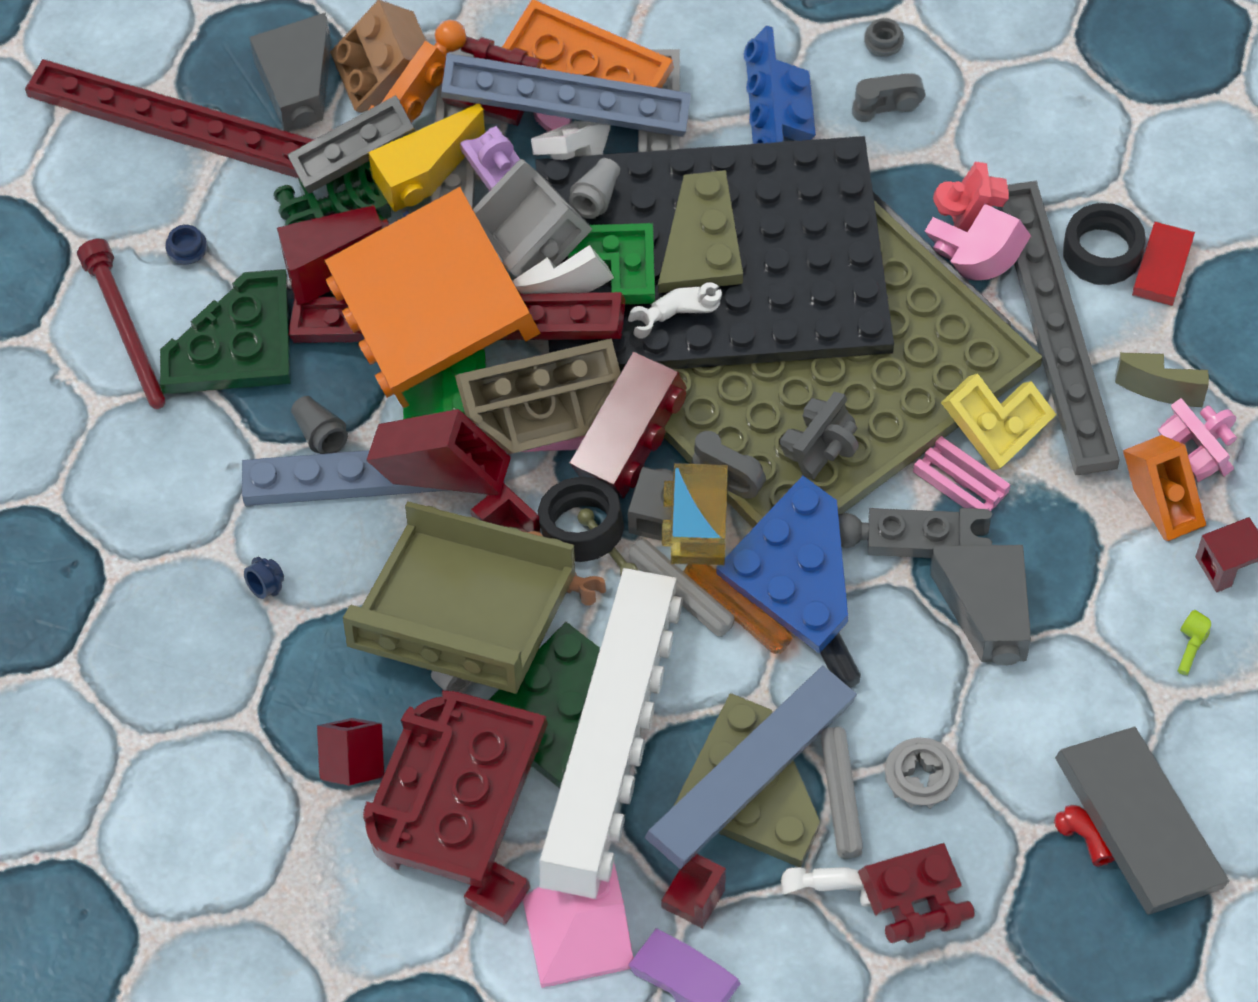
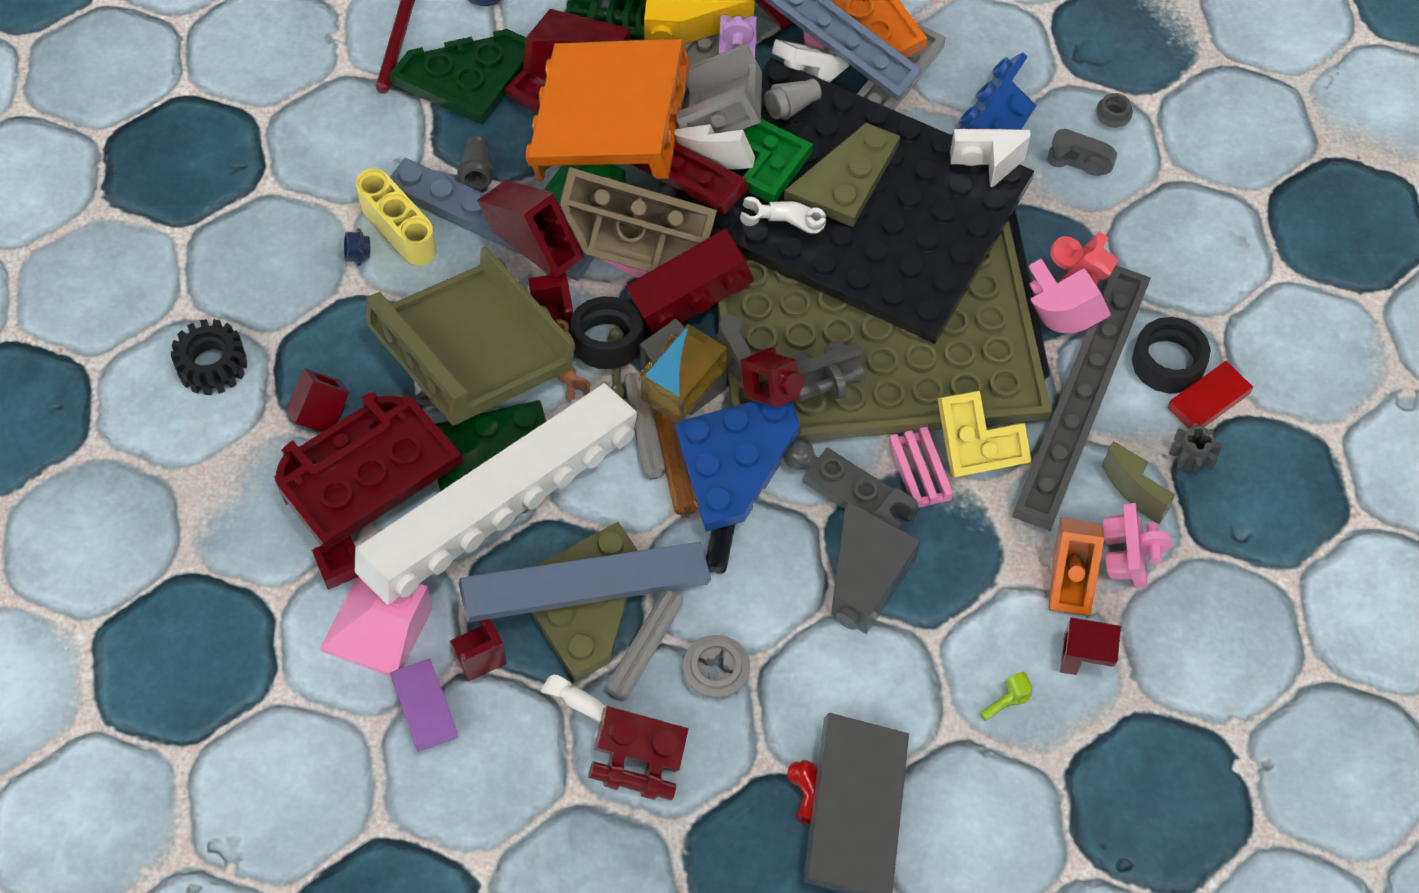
camera: 30 degrees right, 0 degrees up
none -> black tyre [171,319,247,395]
none -> light yellow beam [356,168,437,266]
none -> dark red brick [740,347,804,408]
none -> white slope [950,129,1031,187]
none -> dark grey gear [1169,423,1222,475]

